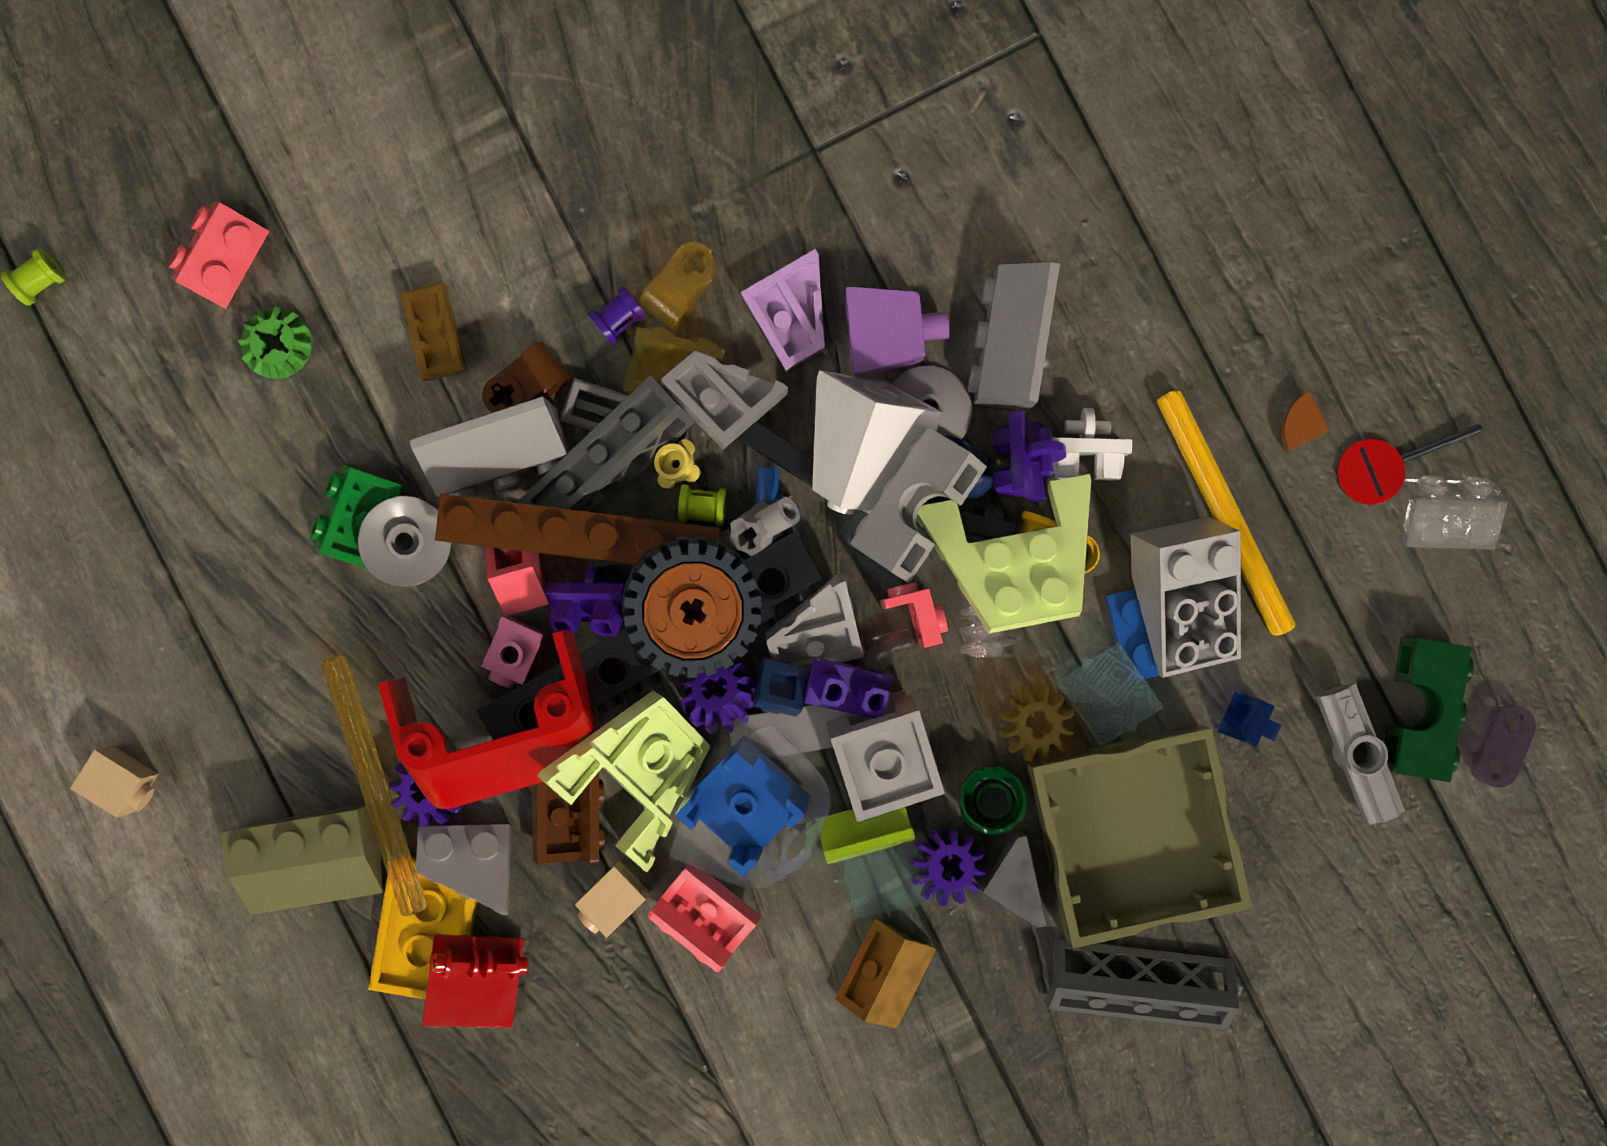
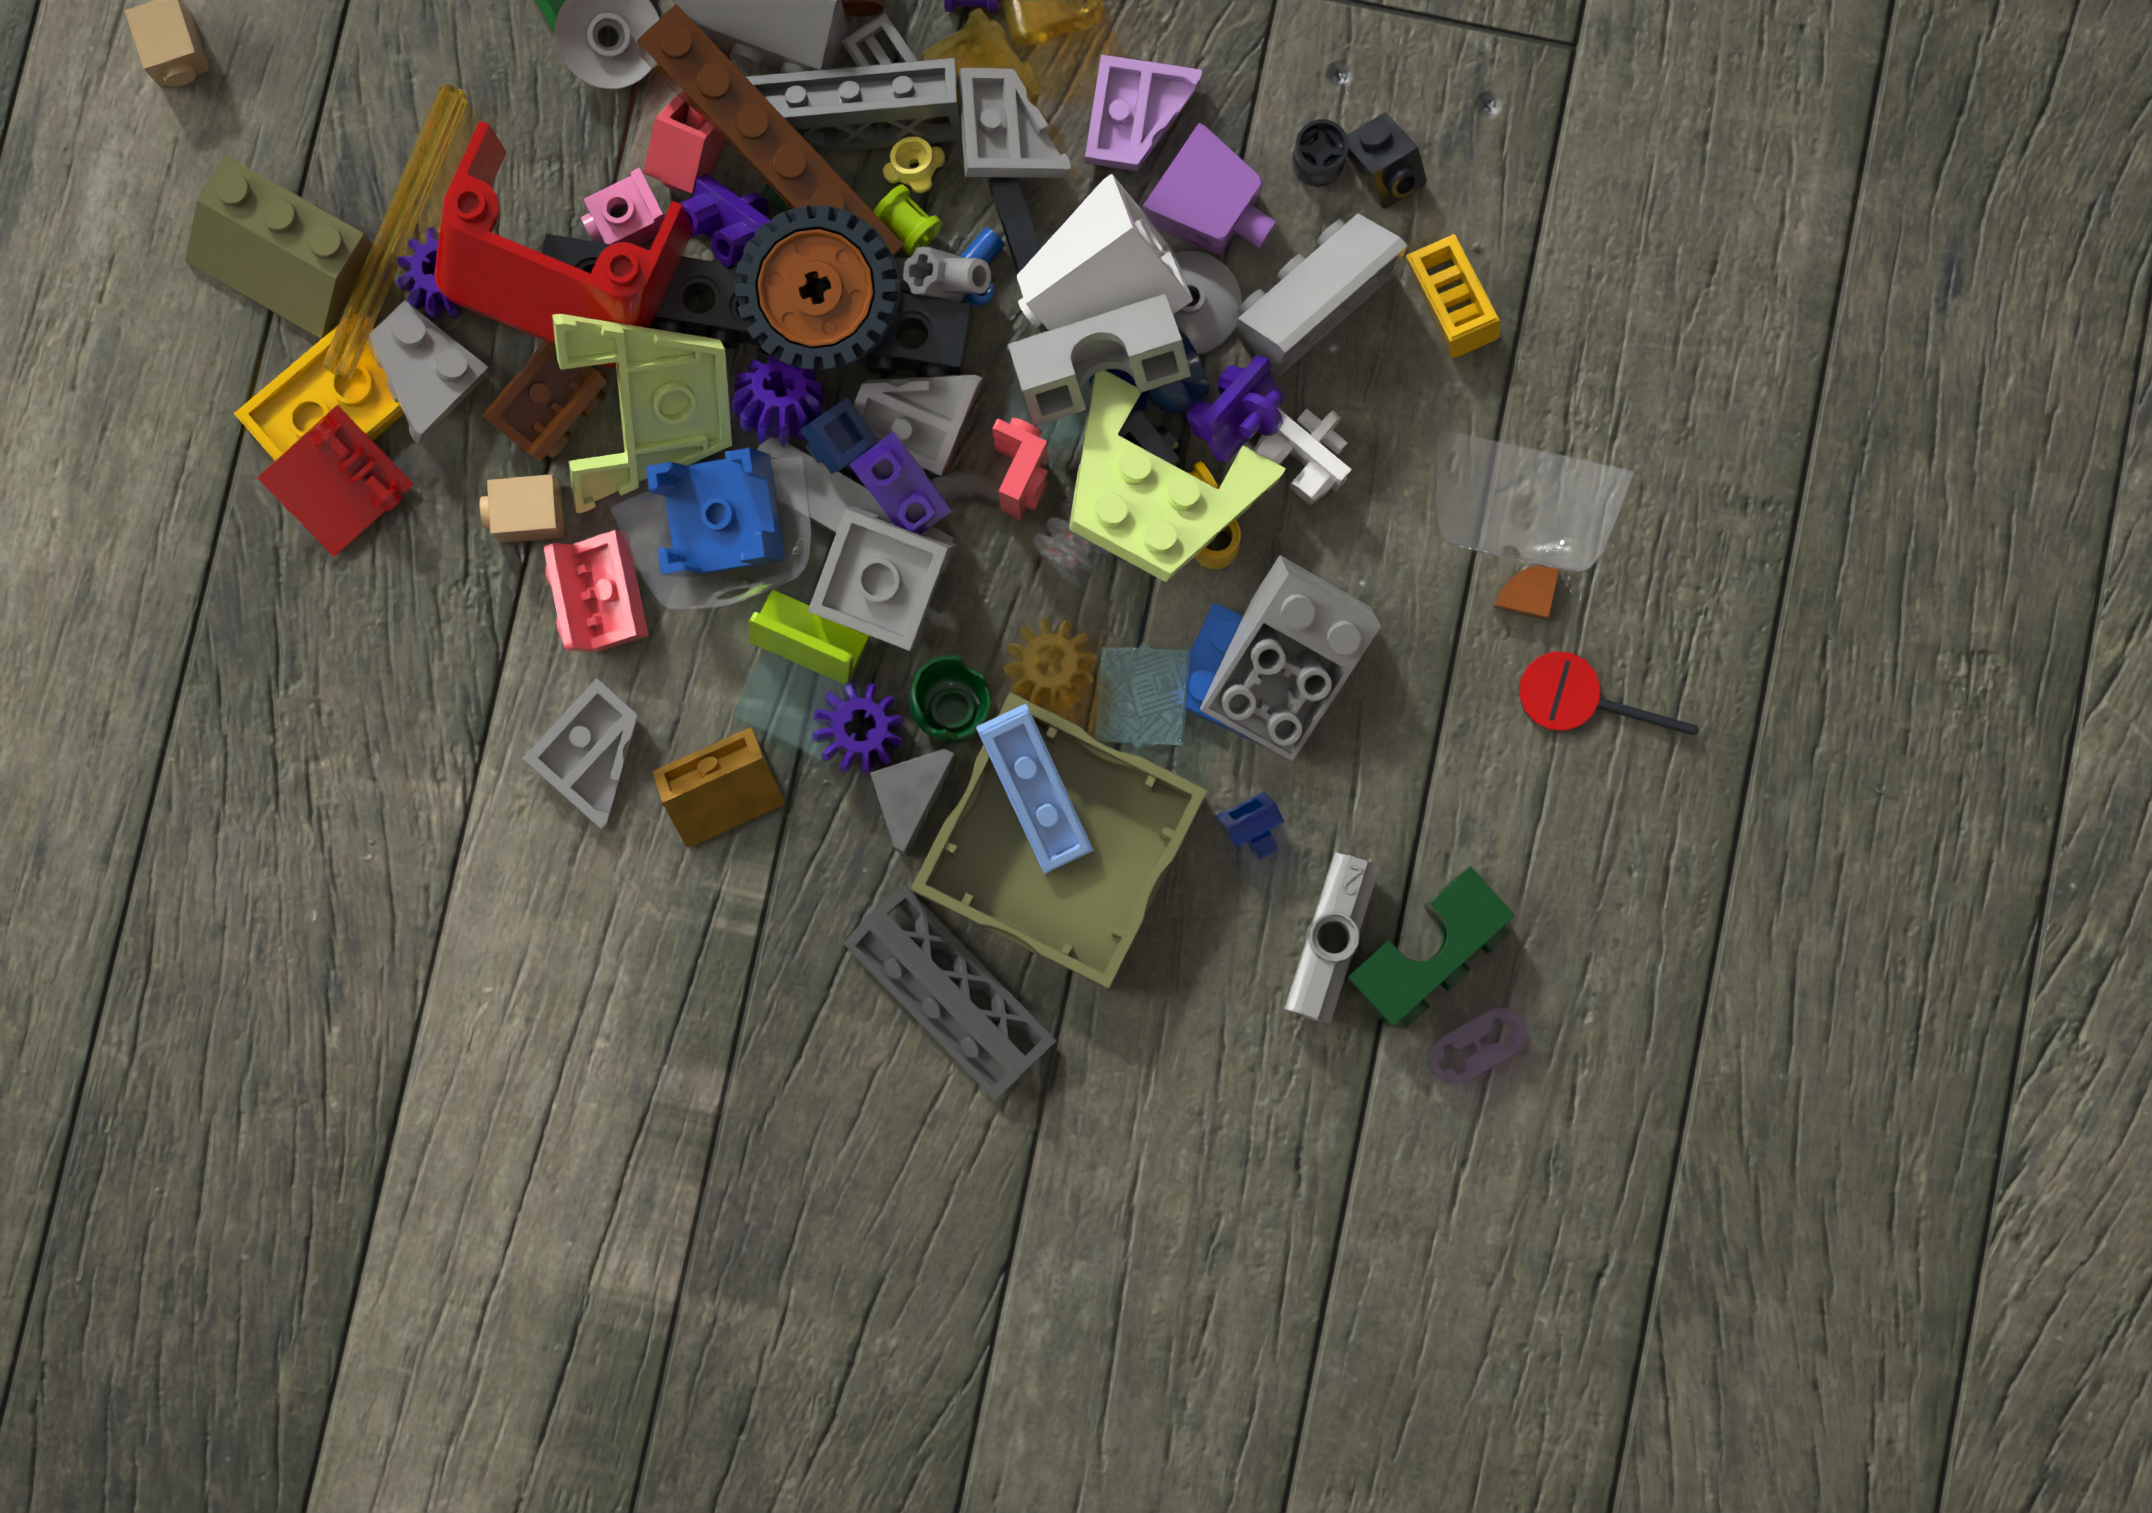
camera: 40 degrees right, 5 degrees down
yellow axle [1157,389,1295,636] -> none
clear bracket [1400,475,1508,550] -> none
none -> light grey wing [522,678,638,829]
none -> light blue tile [976,704,1094,874]
none -> black wheel [1292,119,1349,187]
none -> black bracket [1347,112,1427,209]
none -> yellow slope [1406,234,1500,358]
none -> clear piece [1435,429,1635,573]

